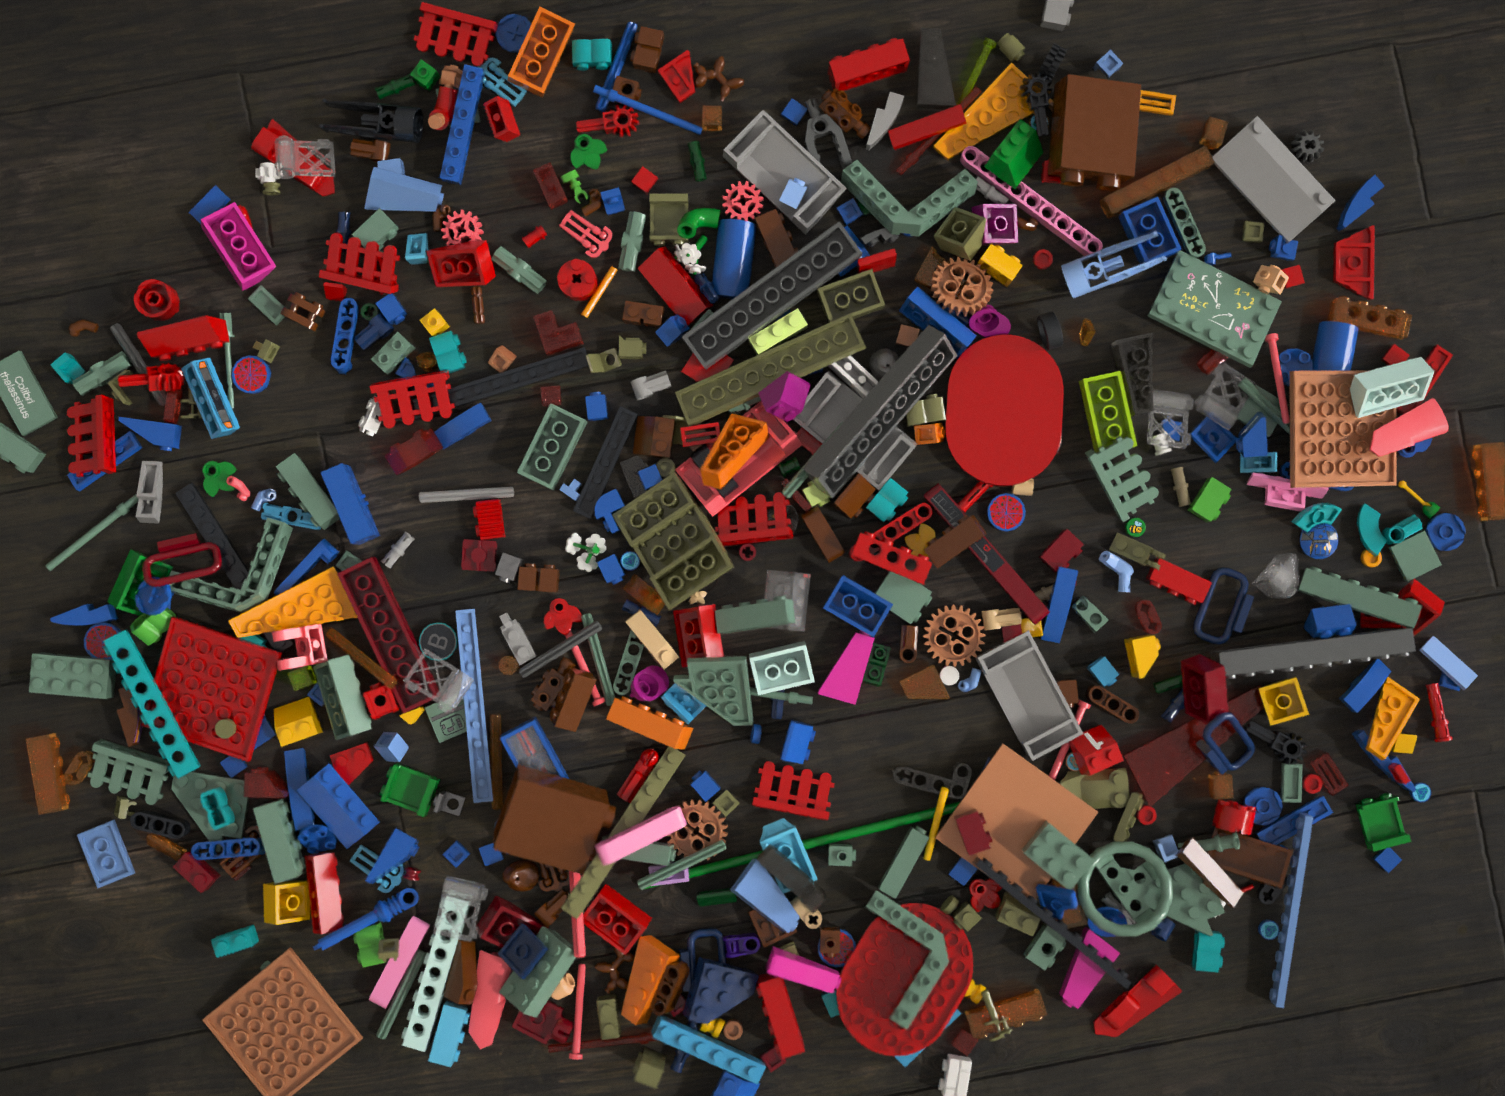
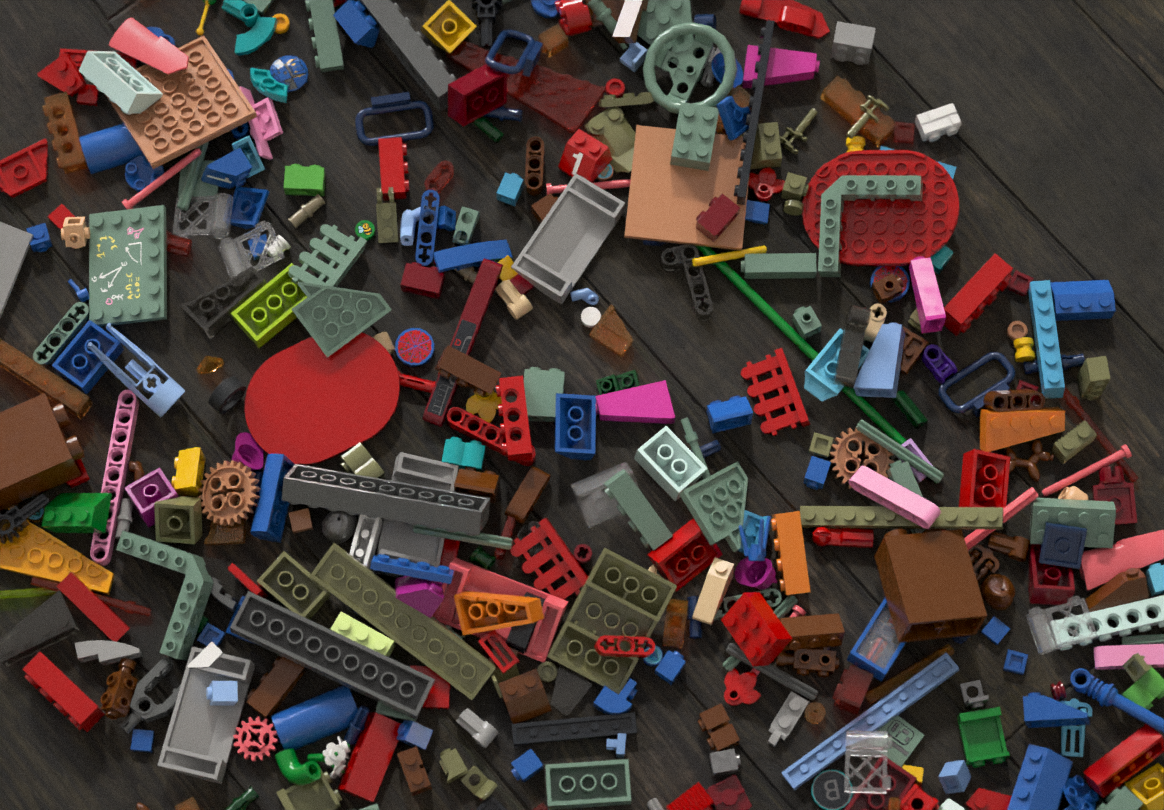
camera: 120 degrees left, 15 degrees down
white plant [565,533,606,572] -> none
blue tile [637,464,662,490] -> none
dark blue brick [683,957,759,1024] -> none
blue tile [751,724,762,744] -> none
yellowish green brick [802,481,830,508] -> none
reddish brown piece [899,625,918,664] -> none
orange bracket [914,422,946,445] -> none
nougat gear [922,605,986,667] -> none
sand green brick [1023,922,1066,970] -> none
red tile [1033,249,1053,270] -> none
yellow slope [1124,635,1160,678] -> none
olive tile [1242,221,1264,243] -> none
clear slope [1252,553,1299,598] -> none
none -> red wing [37,53,87,96]
none -> white sticker [188,642,222,668]
none -> sand green wing [292,282,392,358]
none -> blue plate [370,554,454,584]
none -> blue beam [415,190,439,266]
none -> blue tile [436,206,456,231]
none -> red beam [595,635,655,658]
none -> red brick [721,592,793,667]
none -> blue plant [739,516,771,561]
none -> olive piece [779,108,818,154]
none -> light grey brick [831,21,875,65]
none -> clear red brick [832,665,874,715]

